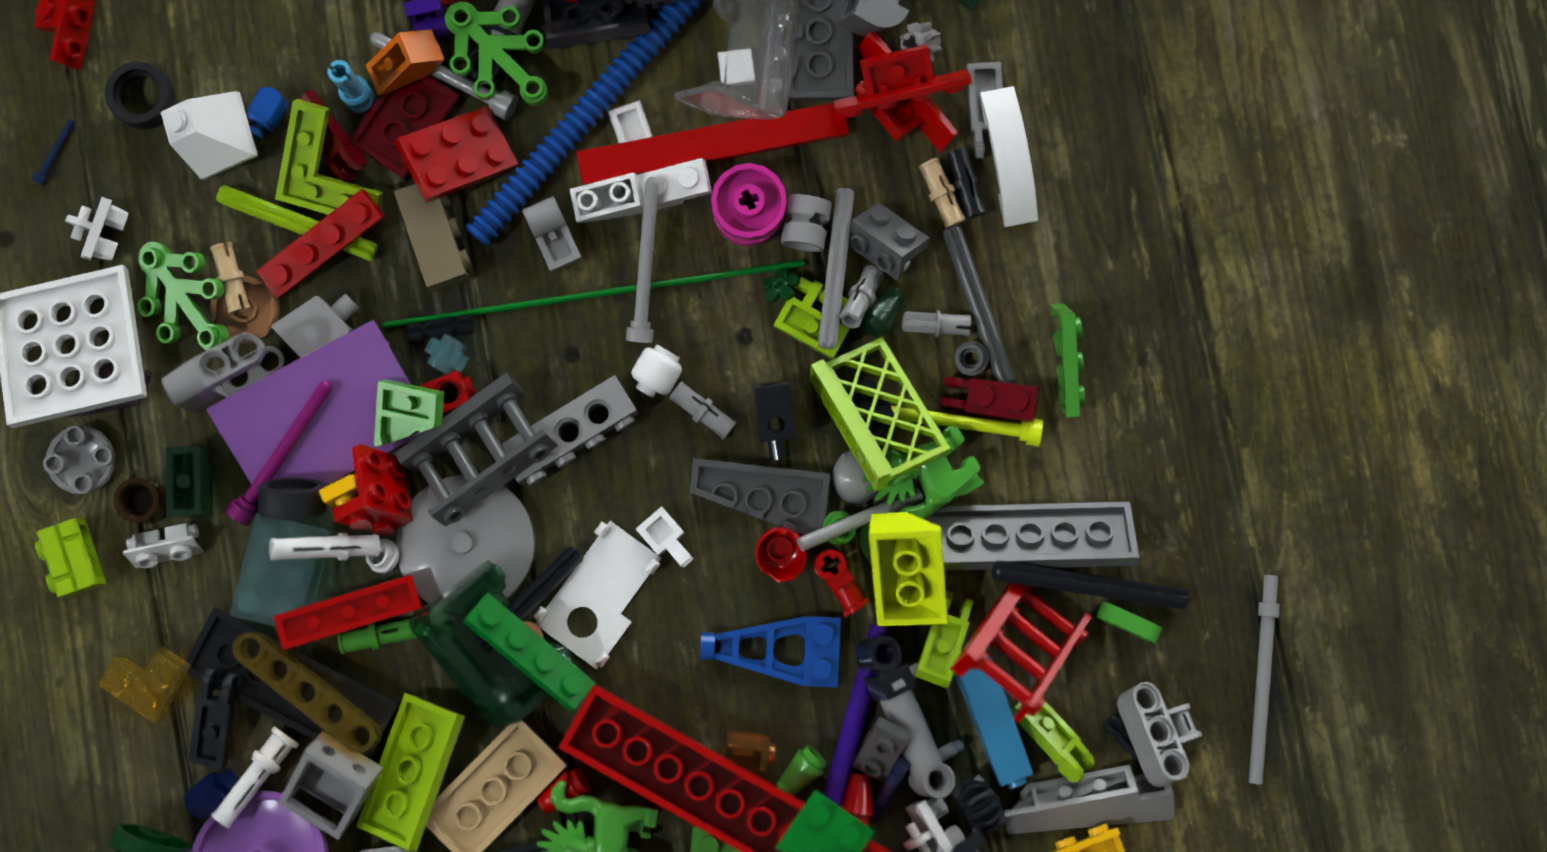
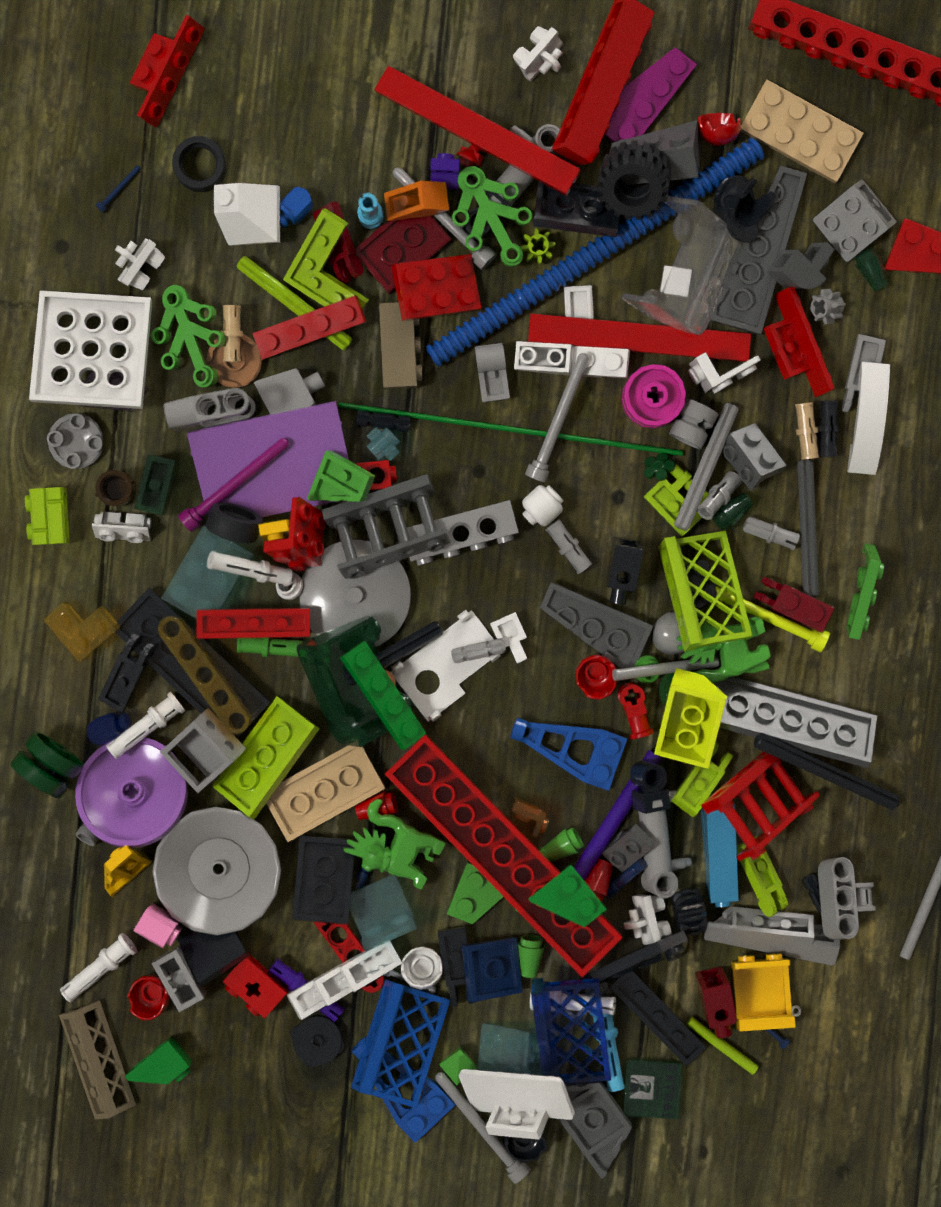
camera: 15 degrees right, 5 degrees up
red bracket [833,44,972,118] -> none
dark grey plate [955,341,989,375] -> none
bright green beam [1096,601,1163,644] -> none
none -> light grey axle [451,638,506,663]
none -> lime gear [521,228,556,265]
none -> white bracket [688,352,760,394]

